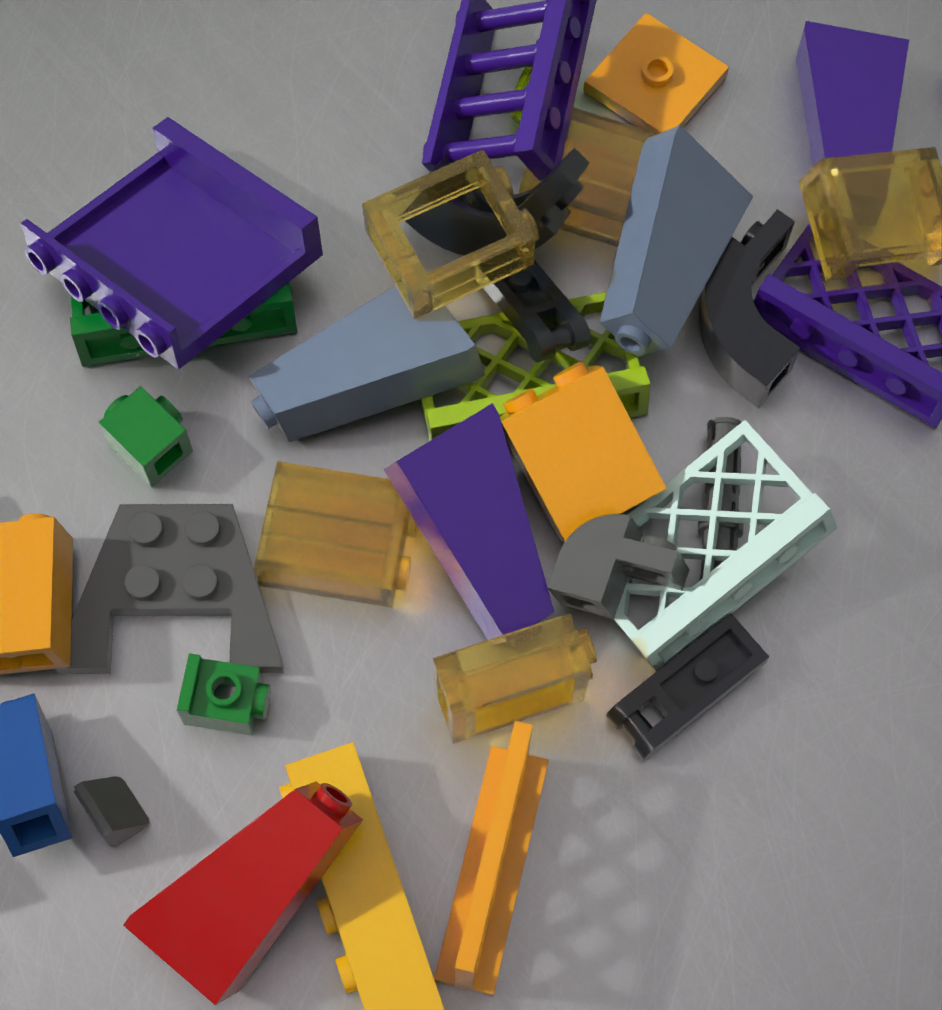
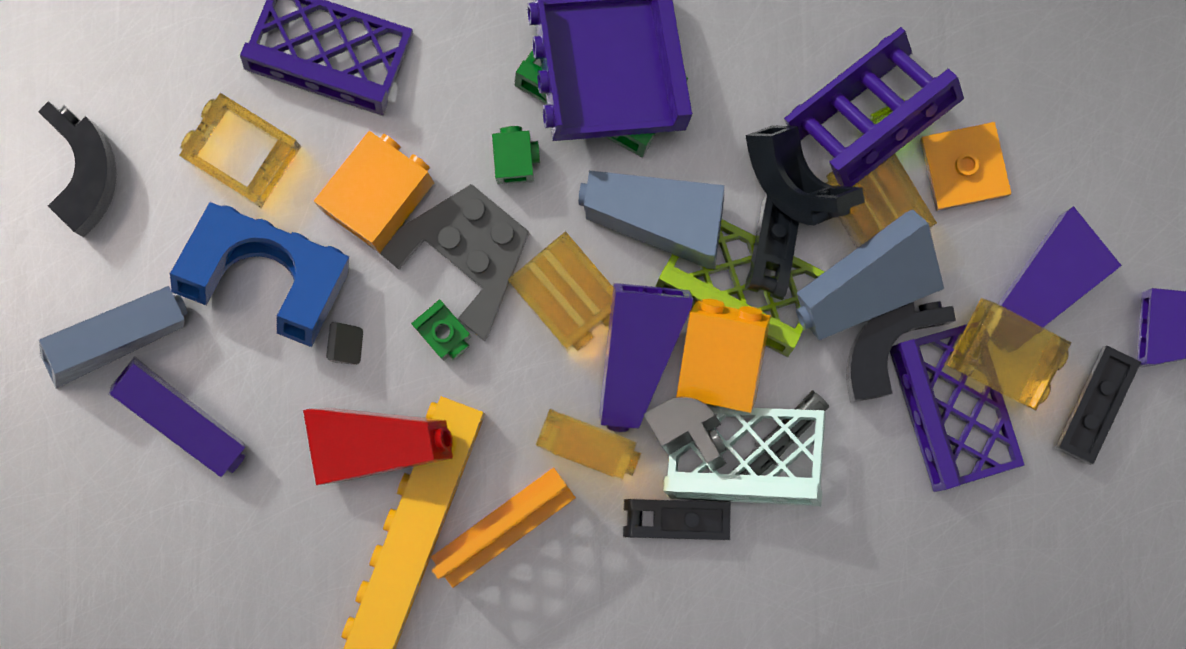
camera: 45 degrees right, 15 degrees up
clear yellow window [362,149,539,319] -> none

